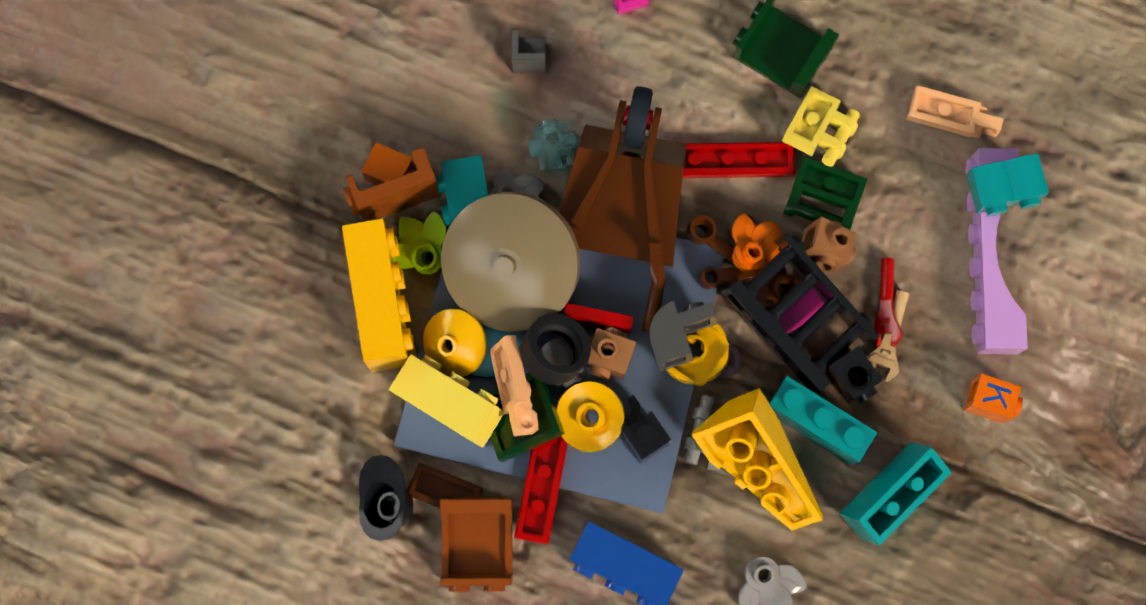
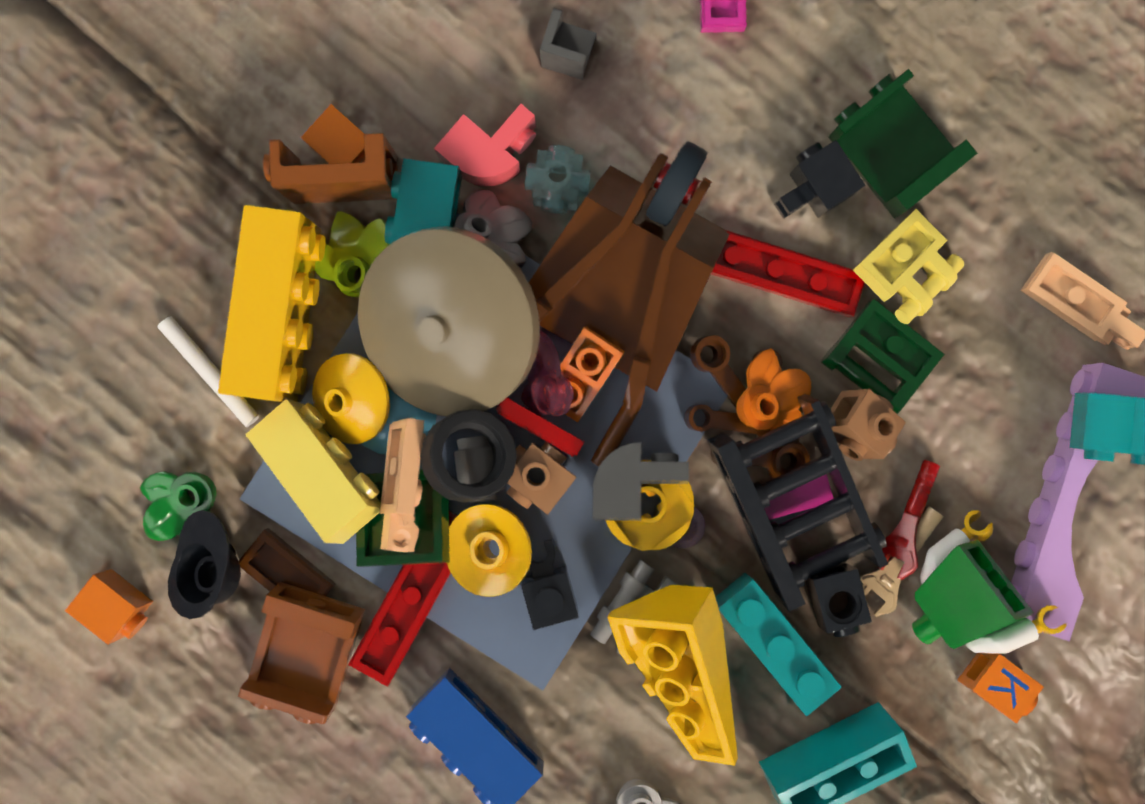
camera: 15 degrees right, 10 degrees up
none -> orange brick [65,569,153,645]
none -> green plate [140,471,217,541]
none -> white bar [157,316,260,427]
none -> coral brick [434,104,536,187]
none -> clear pink plate [521,331,573,416]
none -> orange slope [540,326,625,422]
none -> black brick [774,140,866,219]
none -> green torso [912,510,1067,654]

